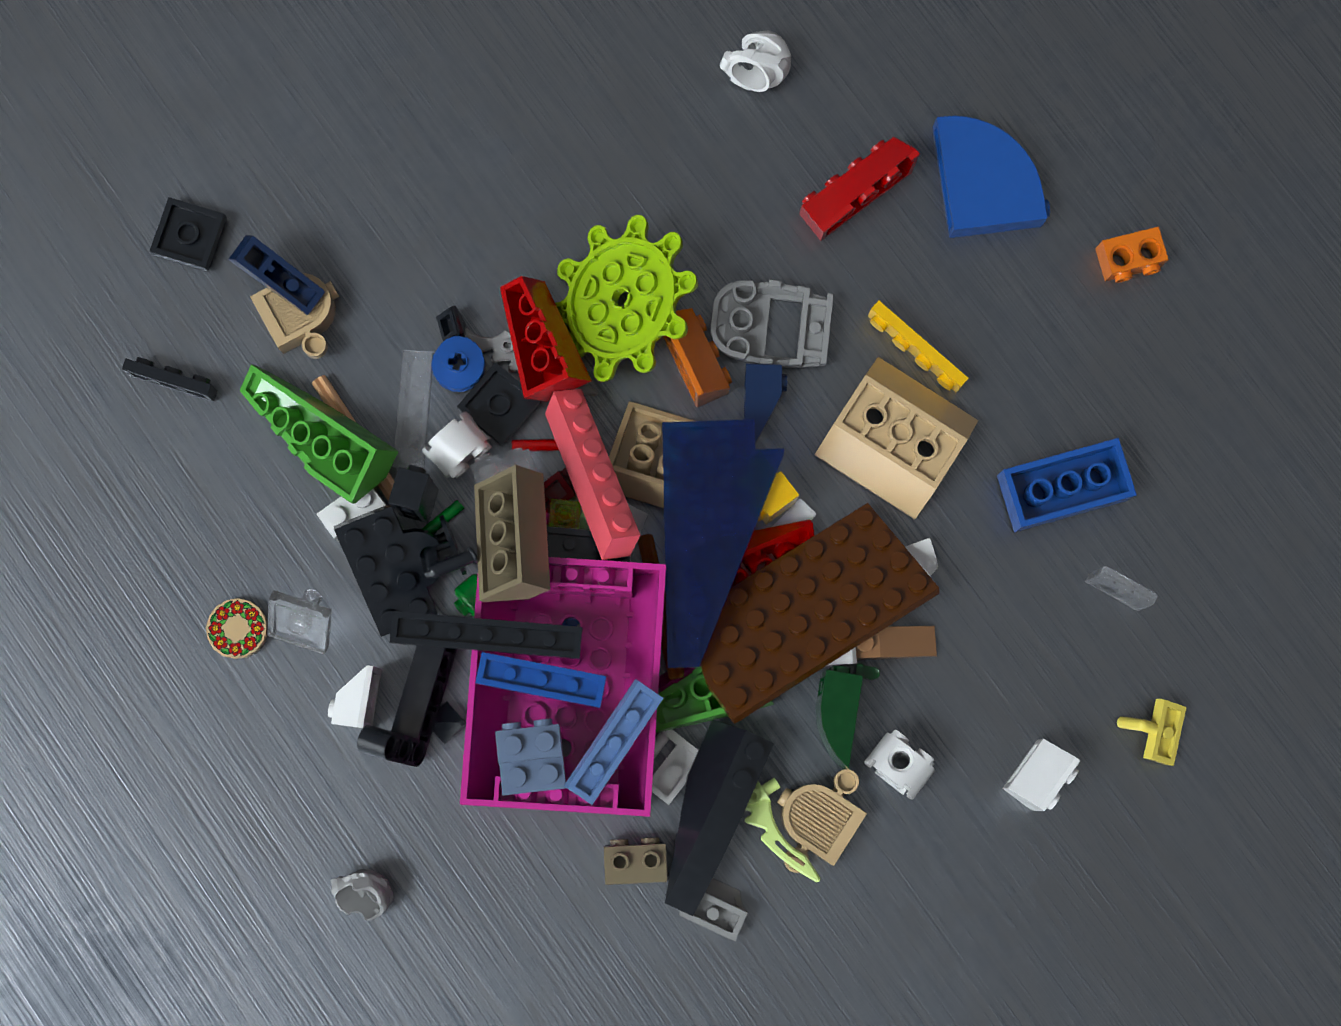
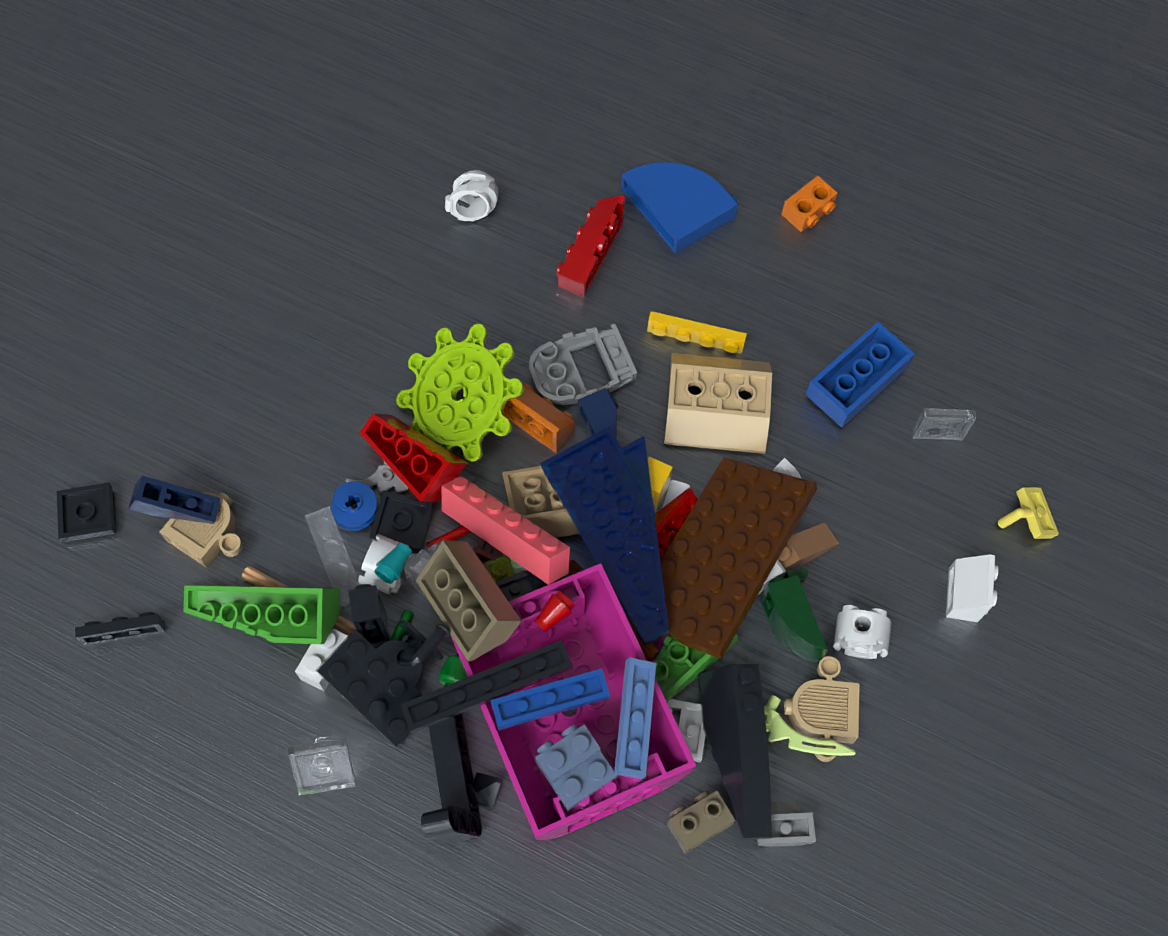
camera: 25 degrees left, 15 degrees down
tile [206,598,268,659] -> none
white slope [328,665,382,729] -> none
black slope [436,305,466,341] -> none
none -> teal cone [374,542,412,584]
none -> red cone [534,591,575,632]

